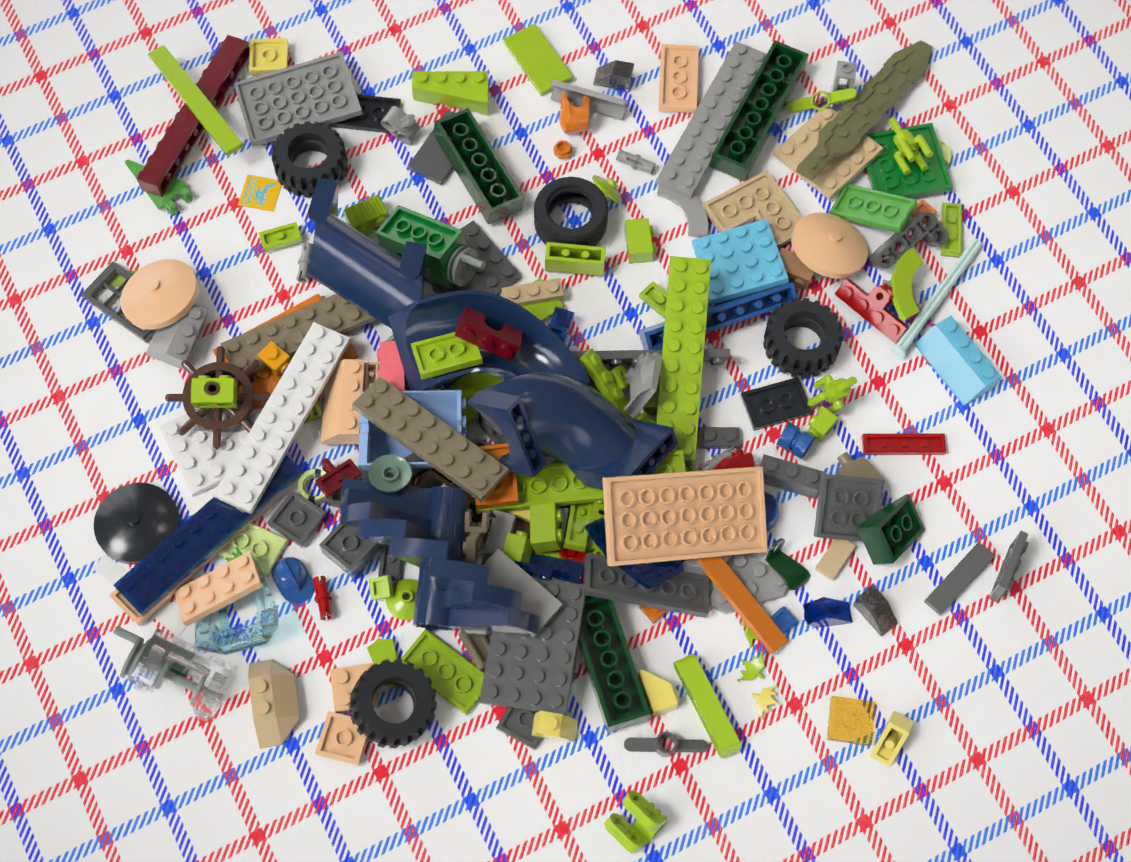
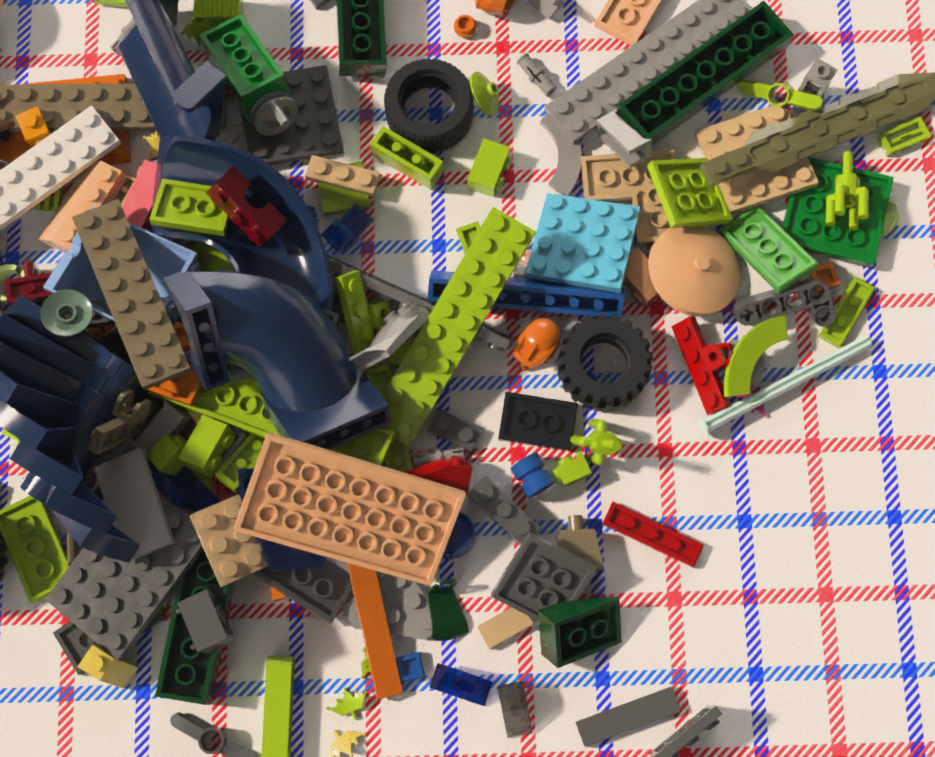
camera: 30 degrees right, 10 degrees up
light yellow slope [638,669,680,717] -> none
medium azure slope [915,315,1002,406] -> none
none -> light yellow piece [143,131,160,160]
none -> dark grey container [176,589,237,654]
none -> tan plate [190,494,269,587]
none -> orange helmet [513,318,561,371]
none -> light grey window [597,110,652,168]
none -> lime plate [647,158,733,228]
none -> lime tile [876,116,931,157]

